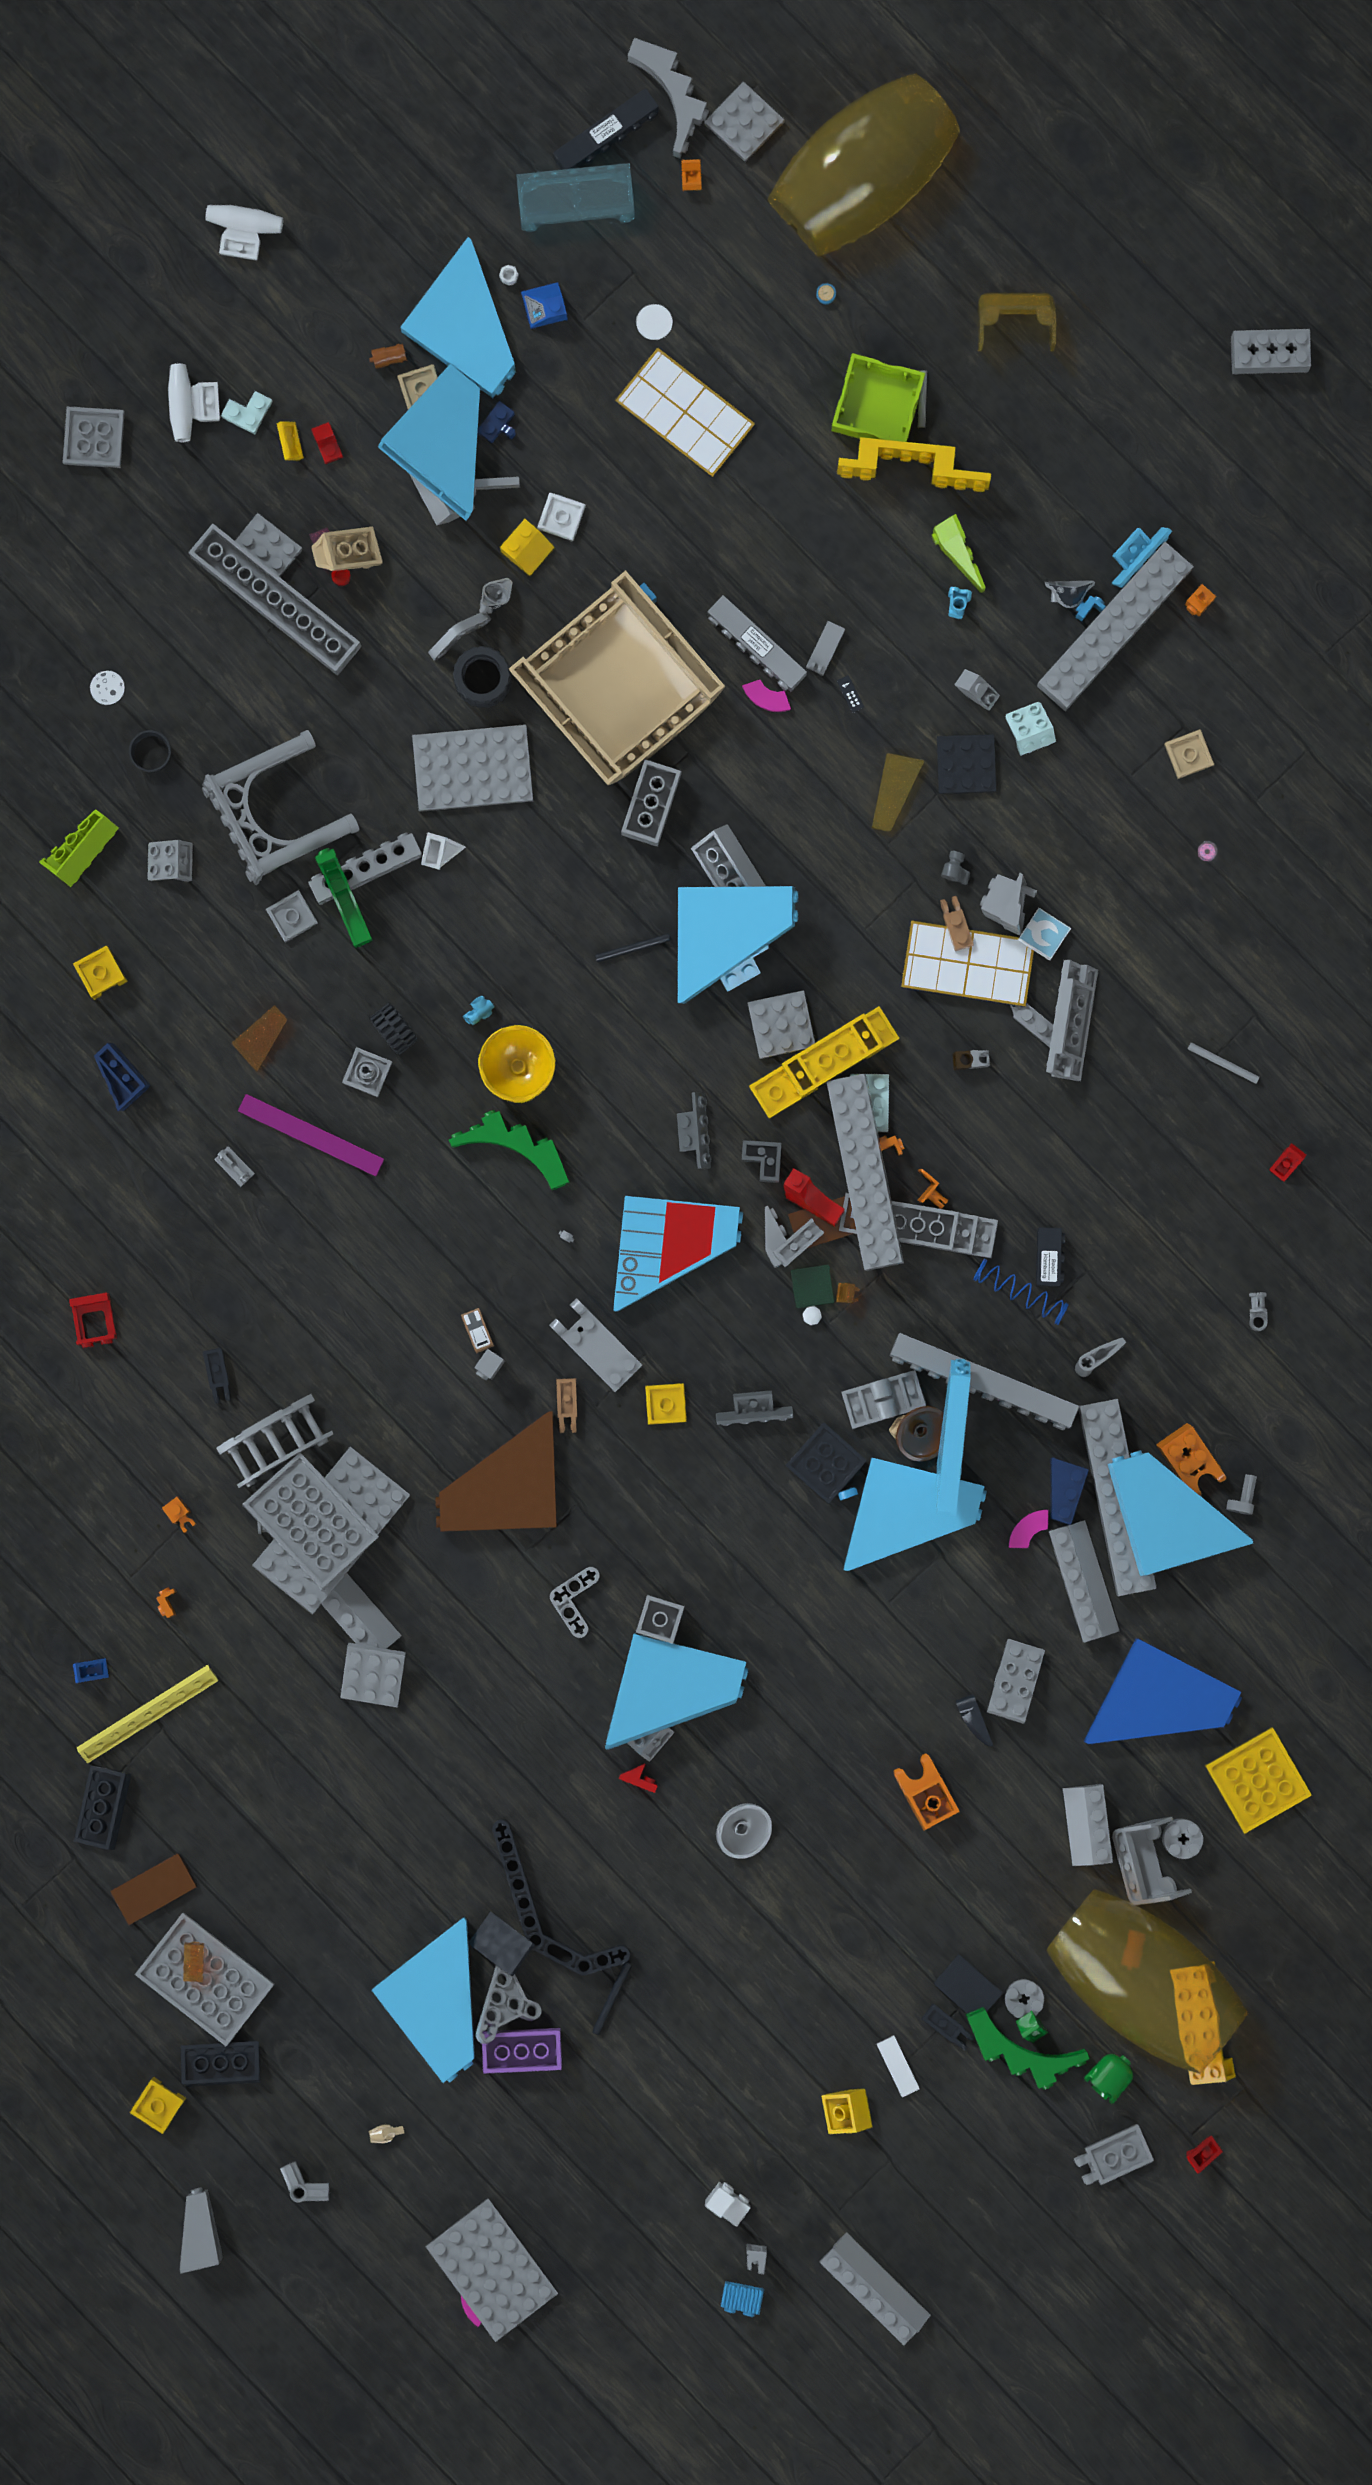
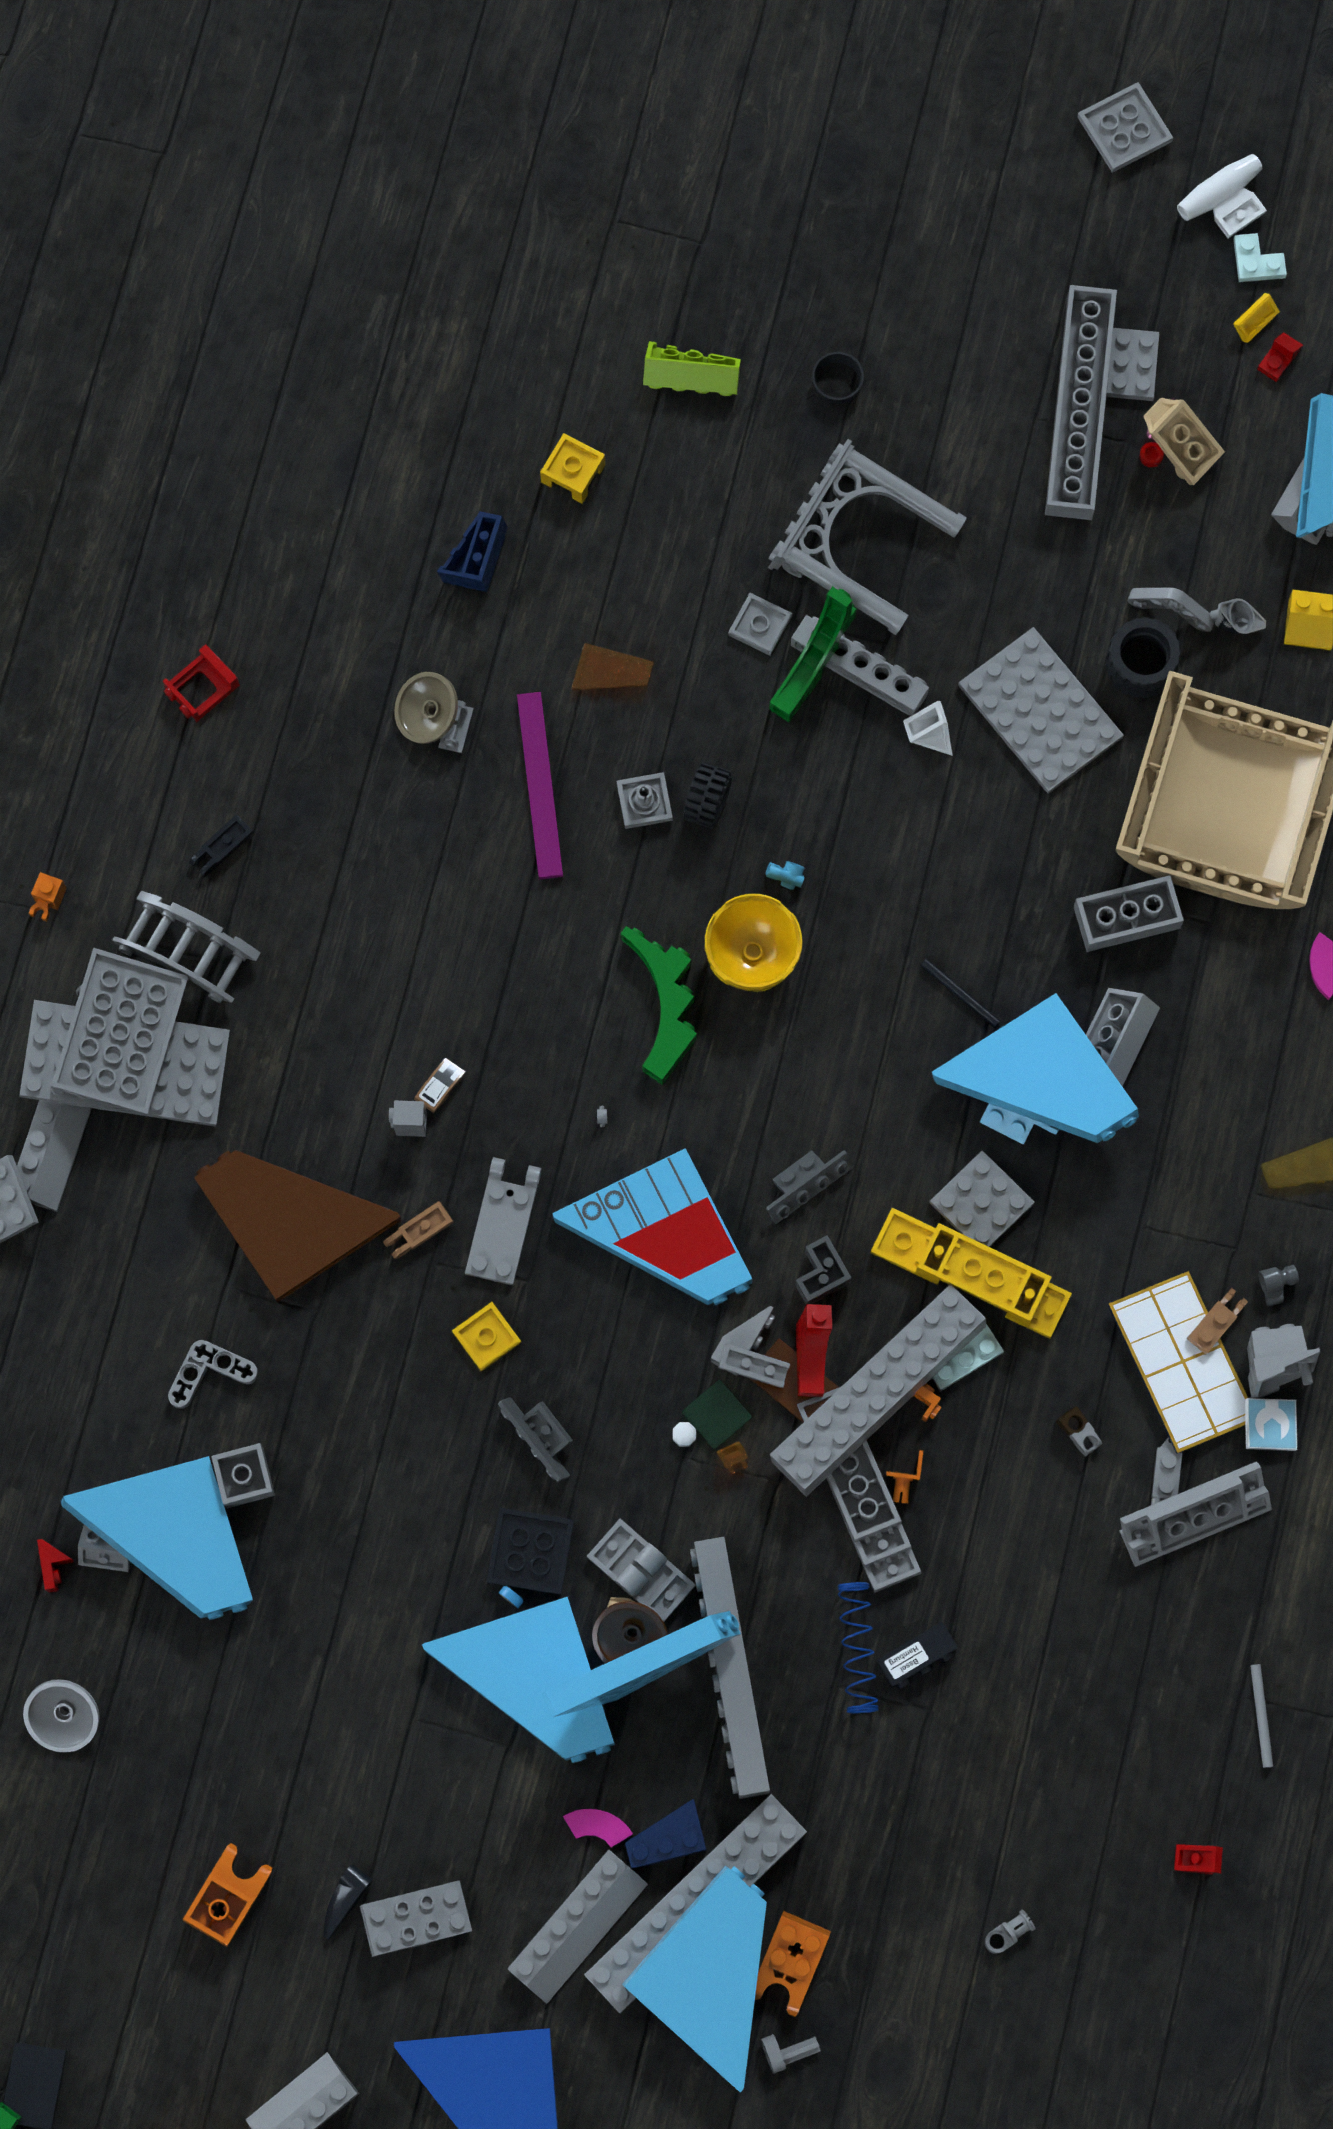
camera: 55 degrees right, 10 degrees down
white sticker [90,671,124,705] -> none
light grey bracket [148,840,193,881] -> none
light grey piece [1075,1338,1126,1377] -> none
none -> dark tan dish [394,672,458,744]

